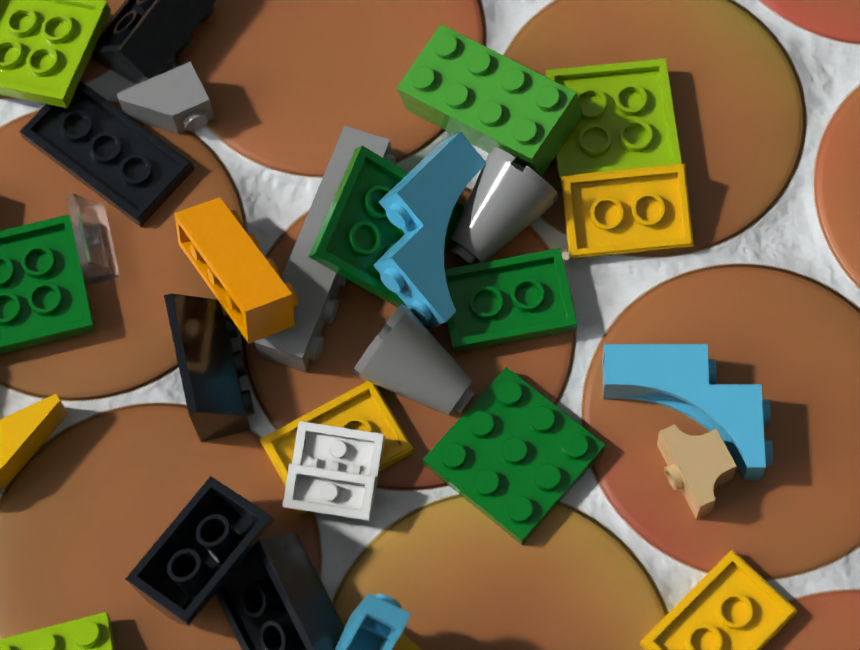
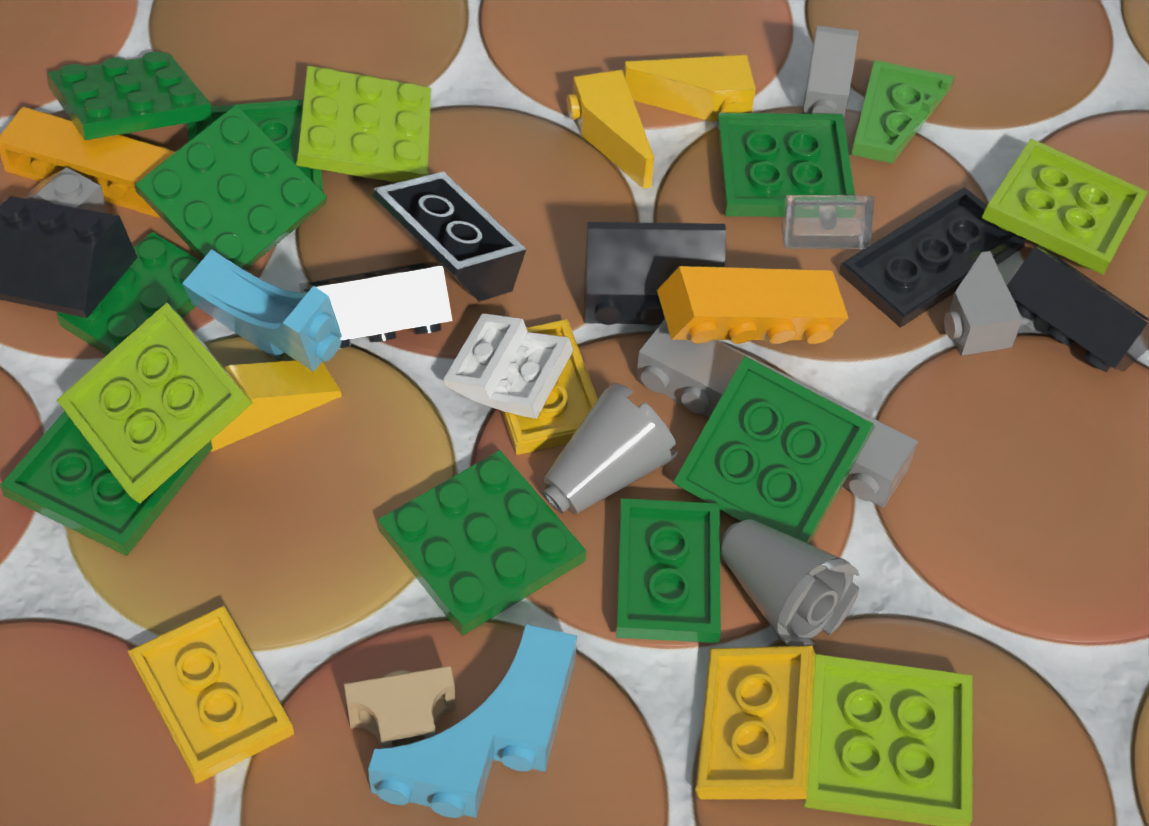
camera: 95 degrees right, 15 degrees down
medium azure arch [373,132,486,329] -> none
bright green brick [396,24,583,177] -> none

